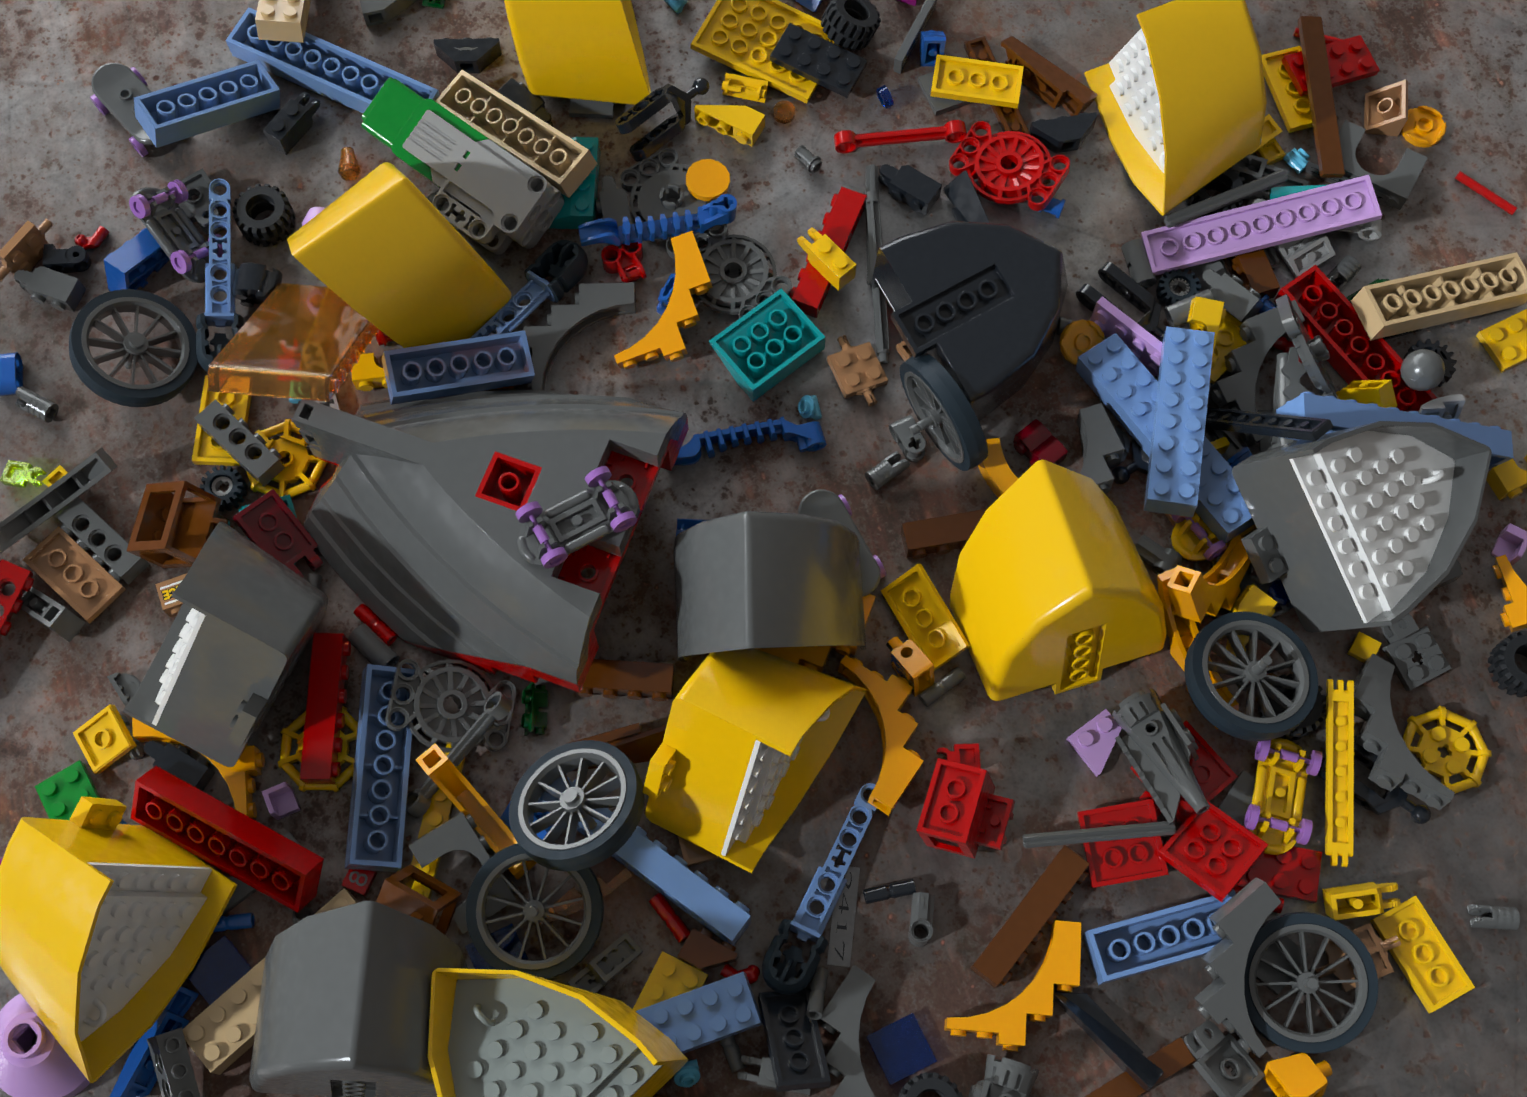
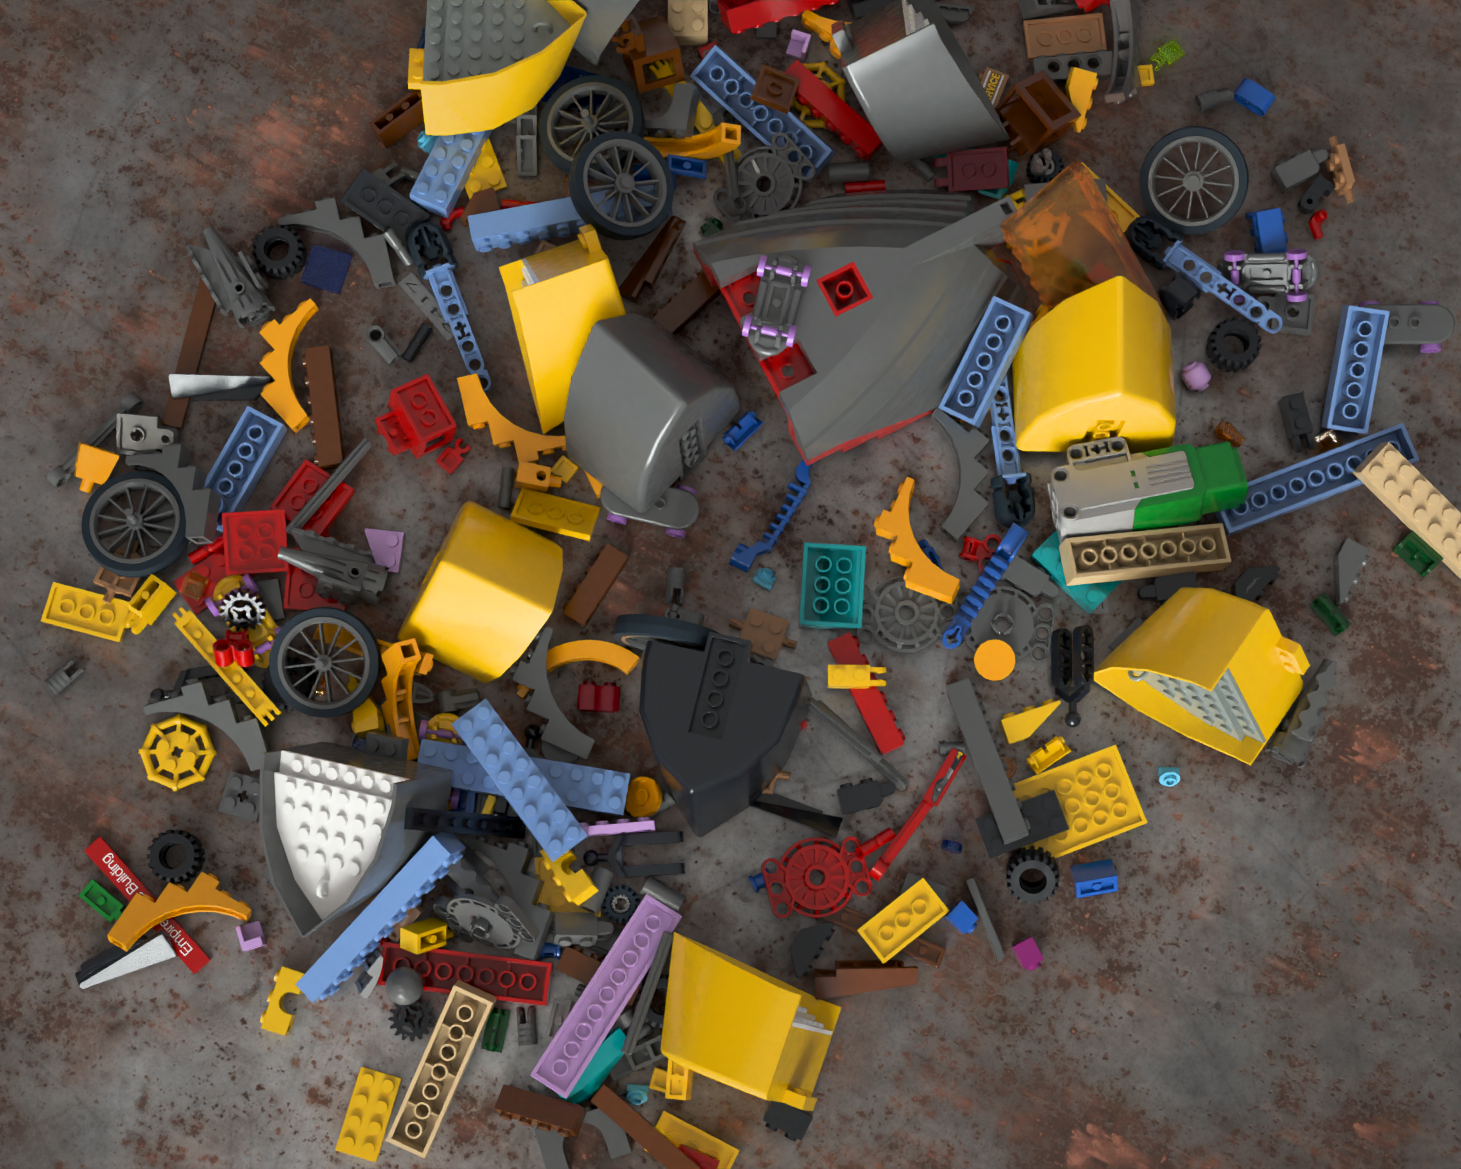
camera: 135 degrees right, 10 degrees up
none -> clear orange slope [179,571,209,601]
none -> red piece [213,629,255,667]
none -> black gear [220,588,266,631]
none -> reddish brown brick [495,1084,586,1137]
none -> yellow tile [551,455,579,484]
none -> blue slope [665,154,707,179]
none -> reddish brown plate [750,65,800,114]
none -> red piece [856,828,895,858]
none -> red sticker [923,748,967,807]
none -> dark grey brick [945,678,1031,845]
none -> dark grey hinge [1030,148,1052,176]
none -> yellow slope [1065,67,1098,133]
none -> clear orange slope [1313,429,1342,454]

